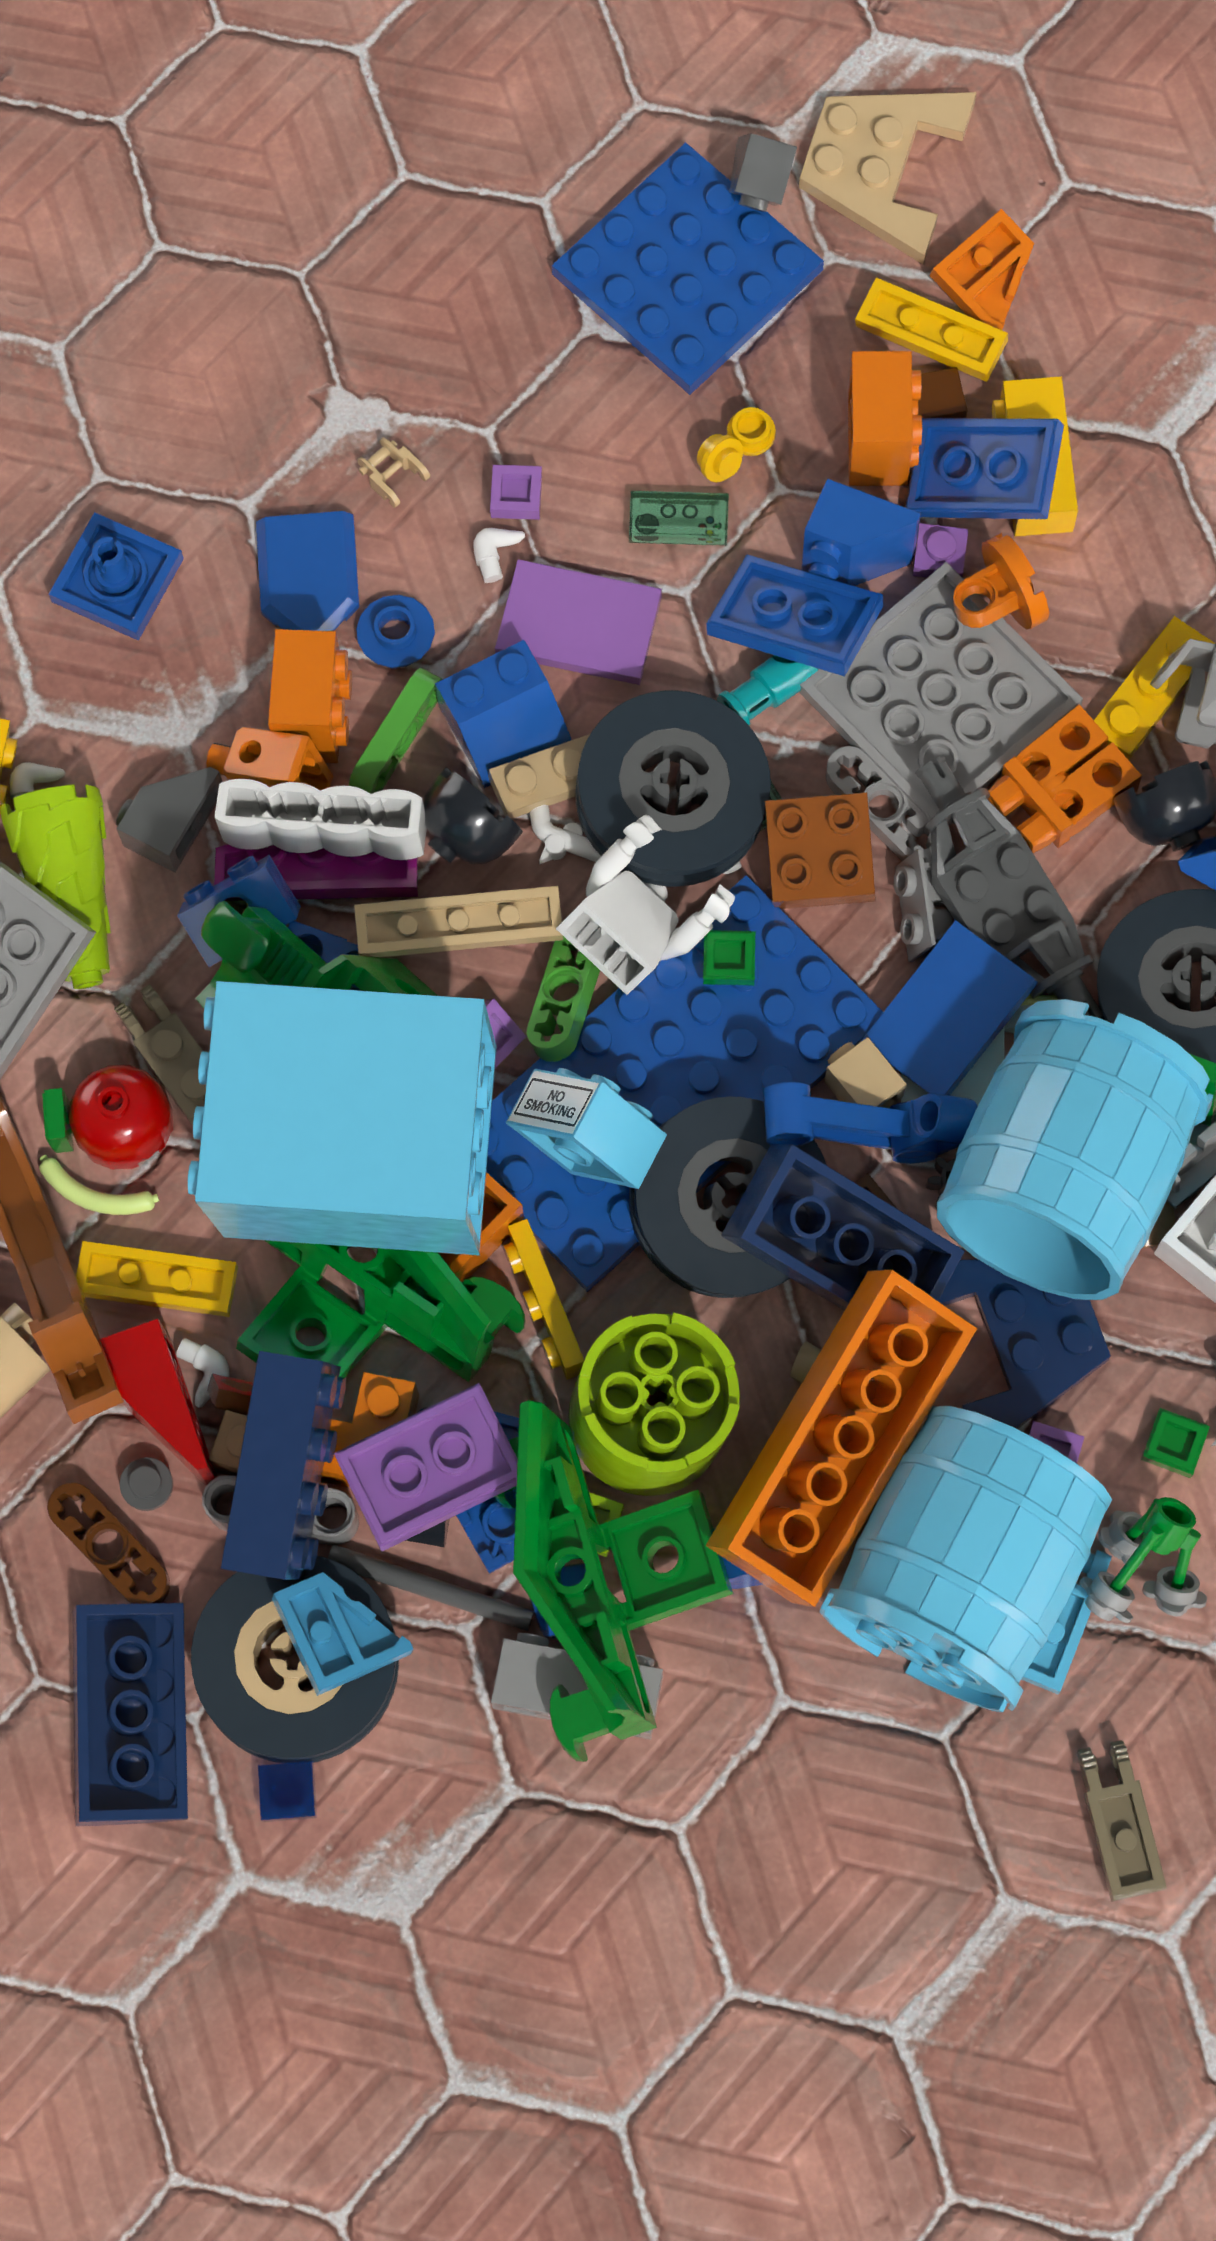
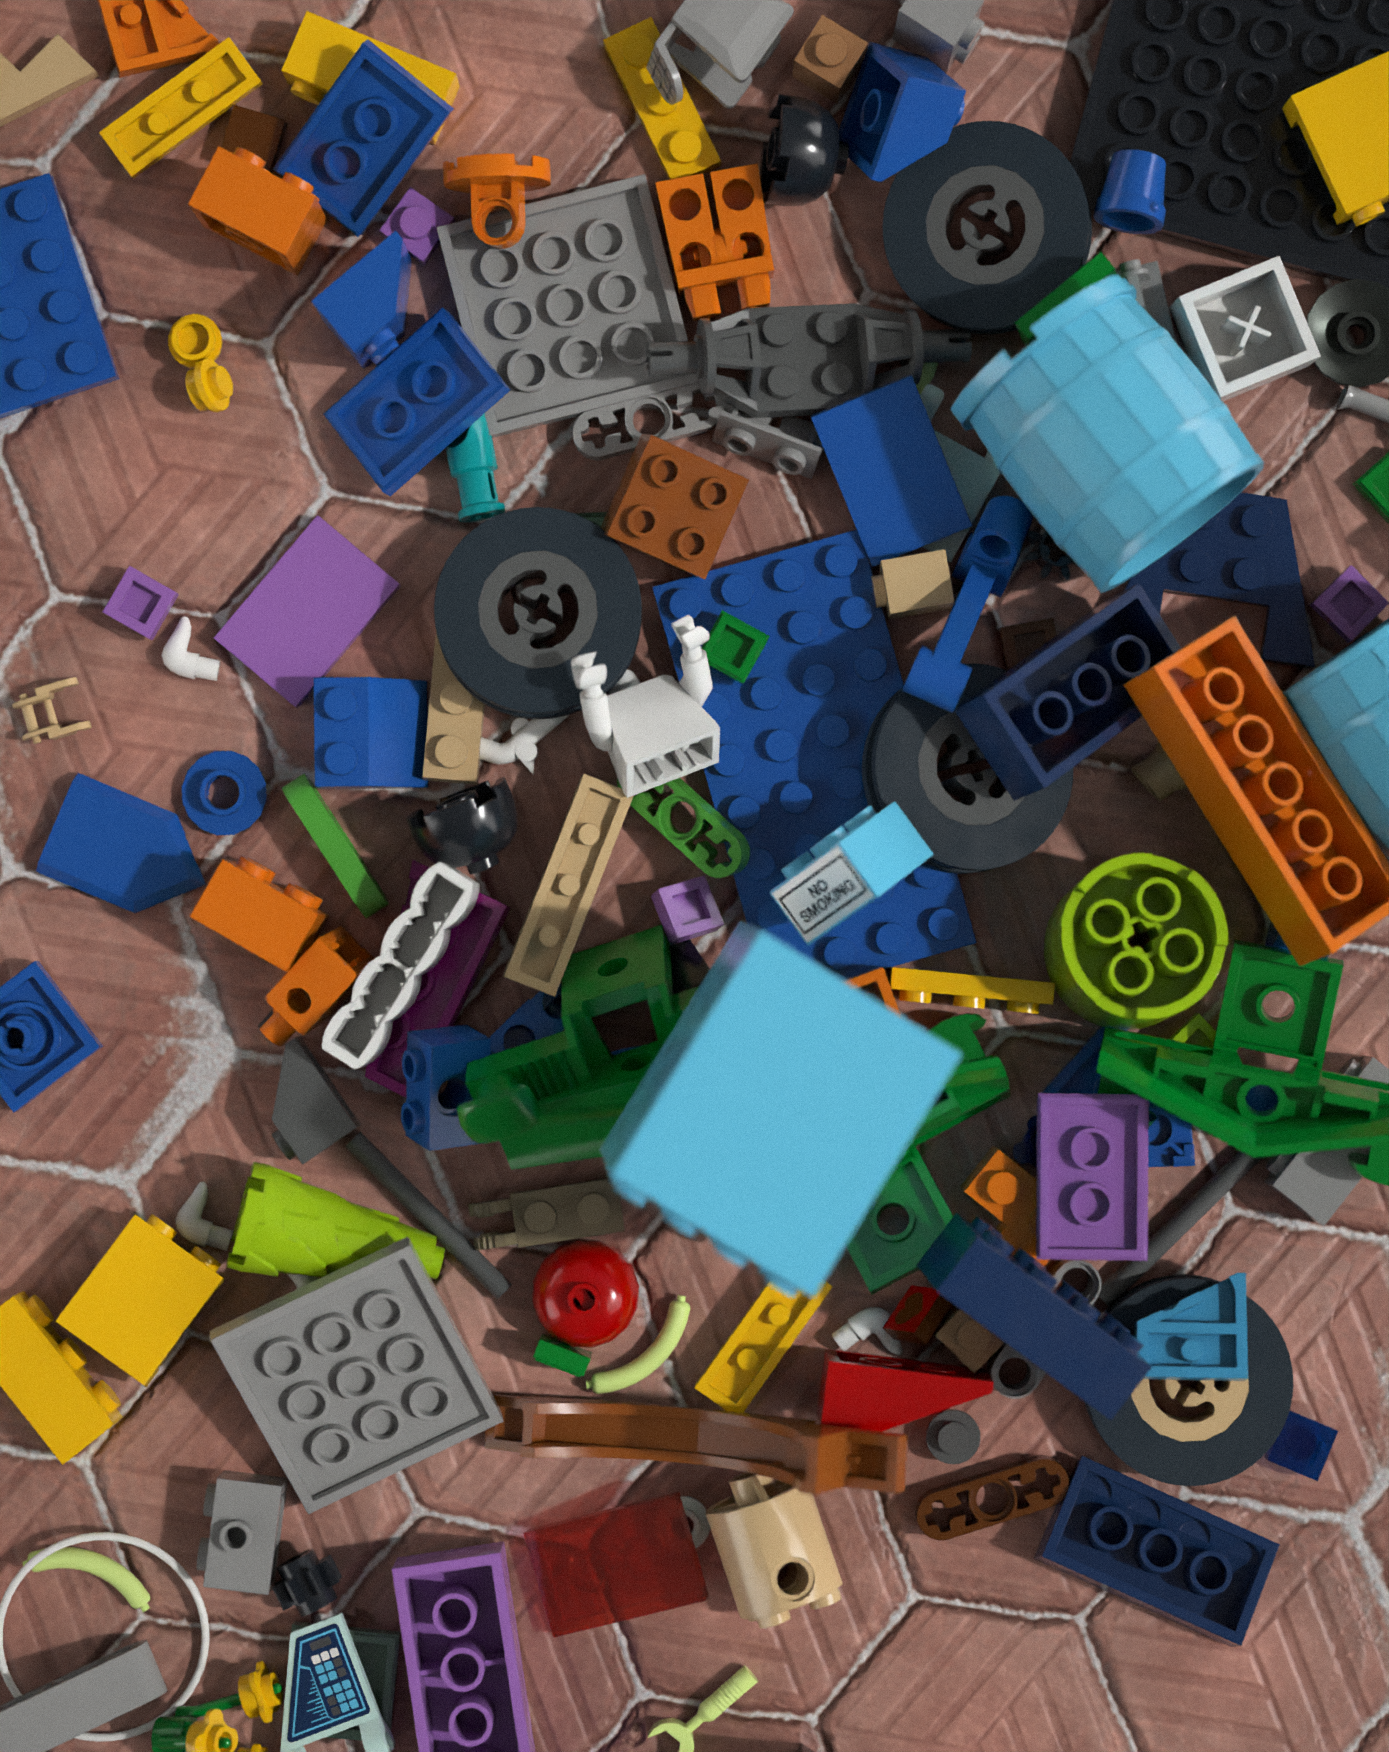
camera: 65 degrees left, 15 degrees up
clear green tile [629,491,729,546] -> none
none -> dark grey bar [345,1132,512,1299]

